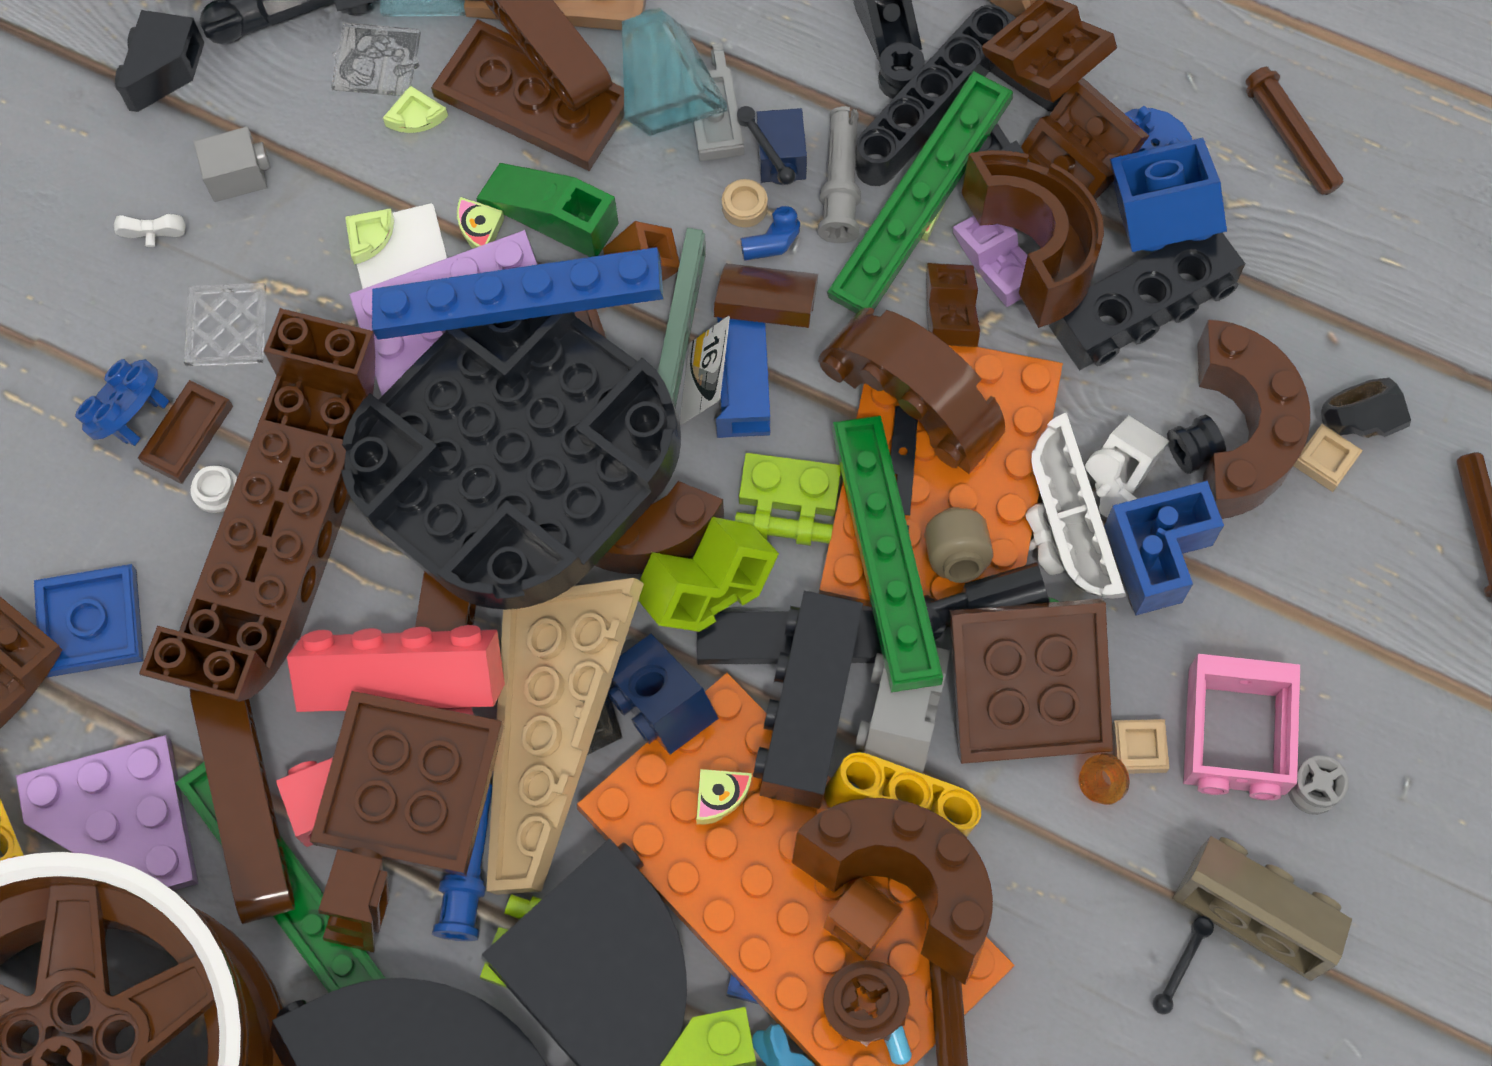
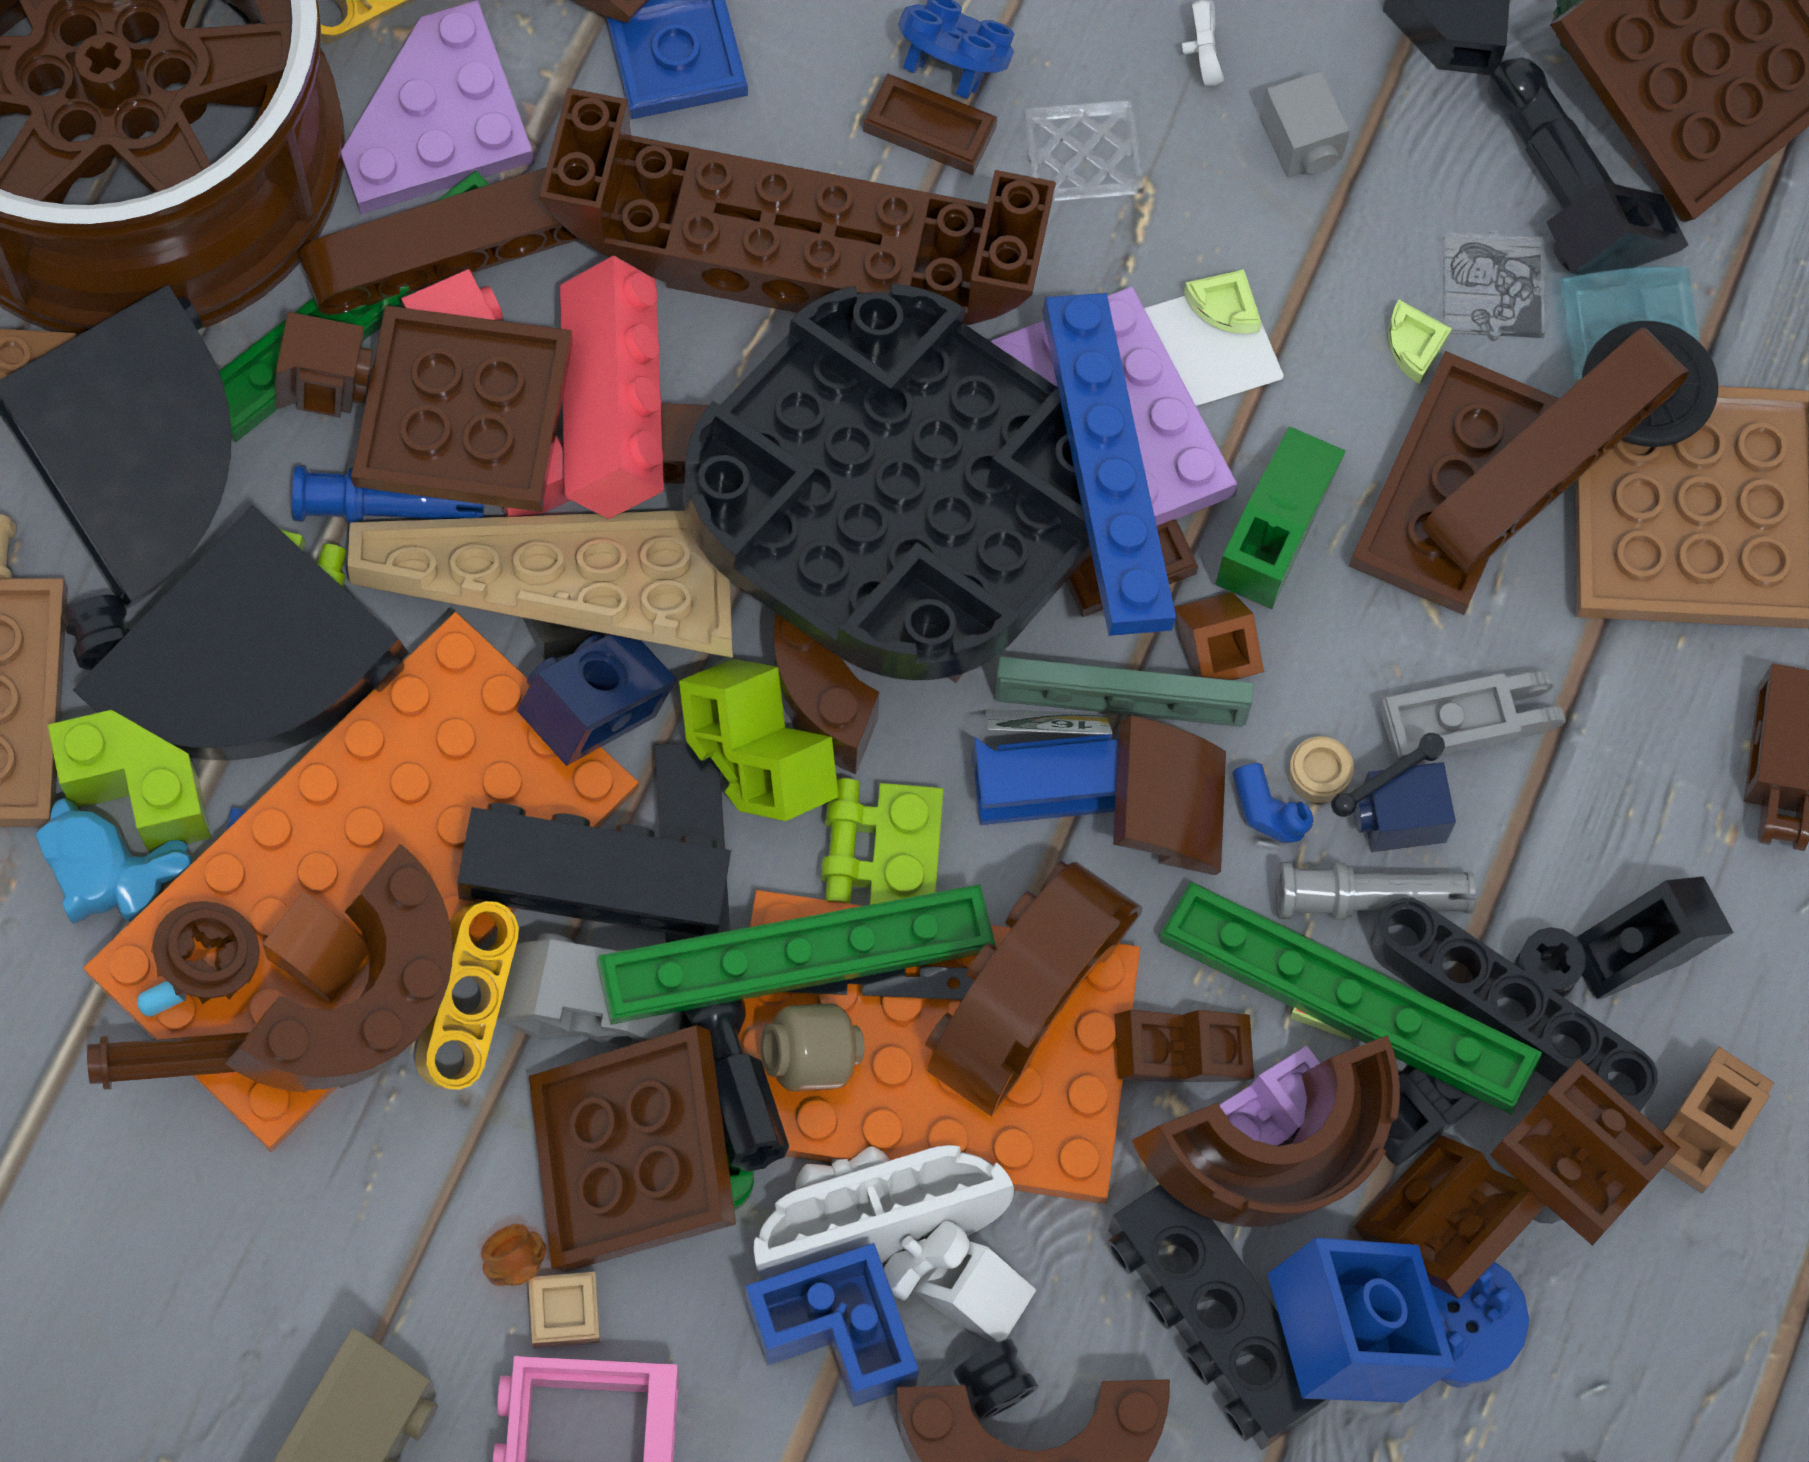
camera: 80 degrees right, 0 degrees up
white plate [190,466,237,513] -> none
yellowish green tile [457,197,505,249] -> none
clear light blue slope [622,8,727,136] -> none
yellowish green tile [696,769,752,824] -> none
black hinge [1153,916,1214,1015] -> none

